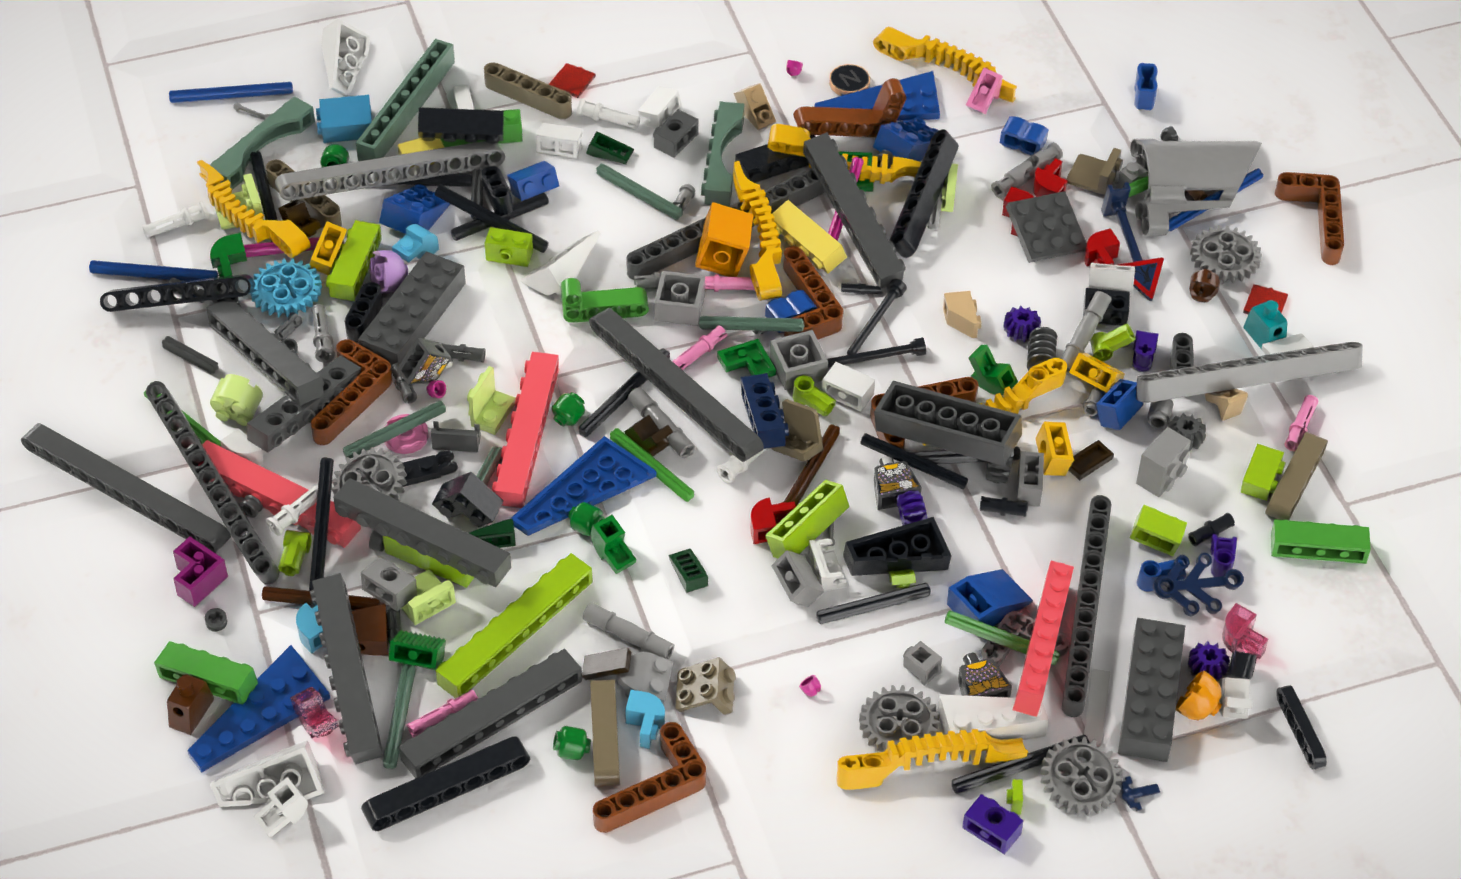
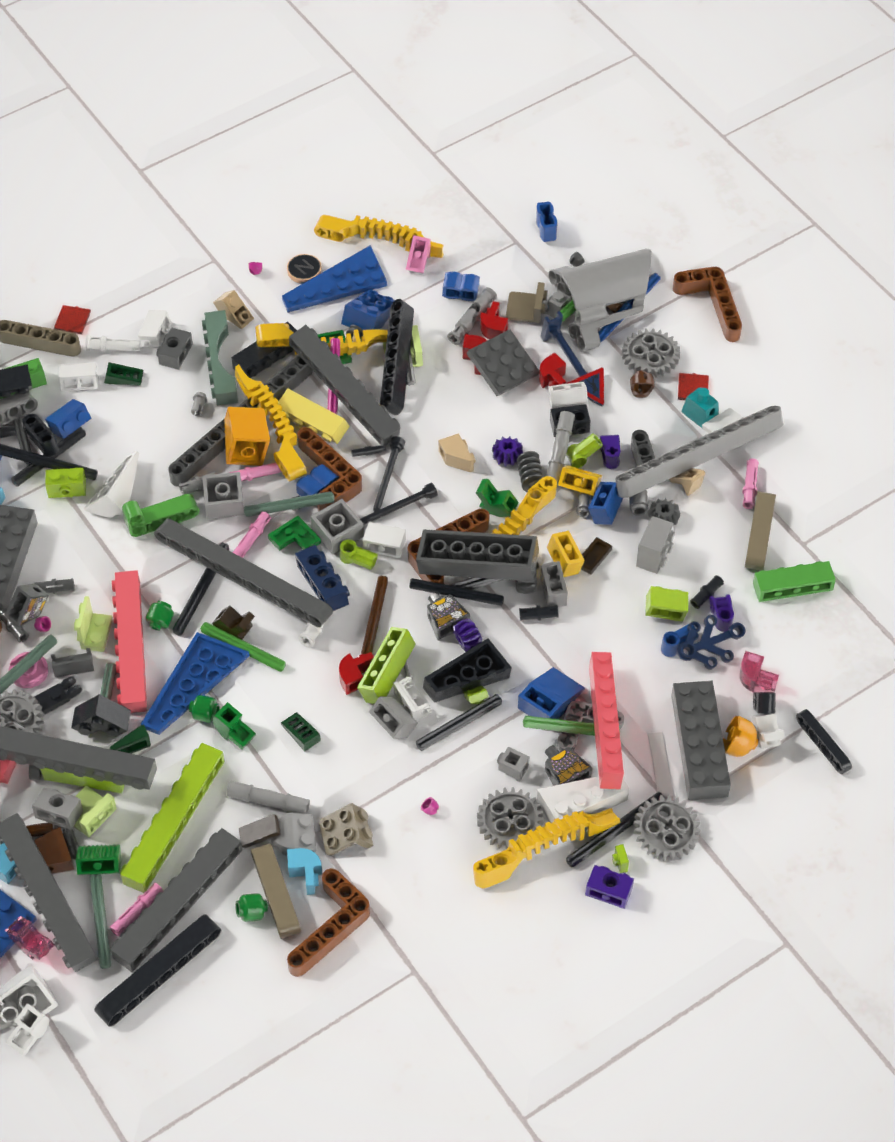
camera: 15 degrees left, 5 degrees up
sand green axle [596,163,683,220] -> none
light grey piece [628,387,695,458] -> none
dark tan bracket [771,399,823,462] -> none
dark orange beam [793,78,906,137] -> none
dark grey beam [1062,495,1112,717] -> none
dark blue piece [1121,776,1160,811] -> none
dark purple gear [1187,641,1230,681] -> none
lime brick [1241,443,1286,501] -> none

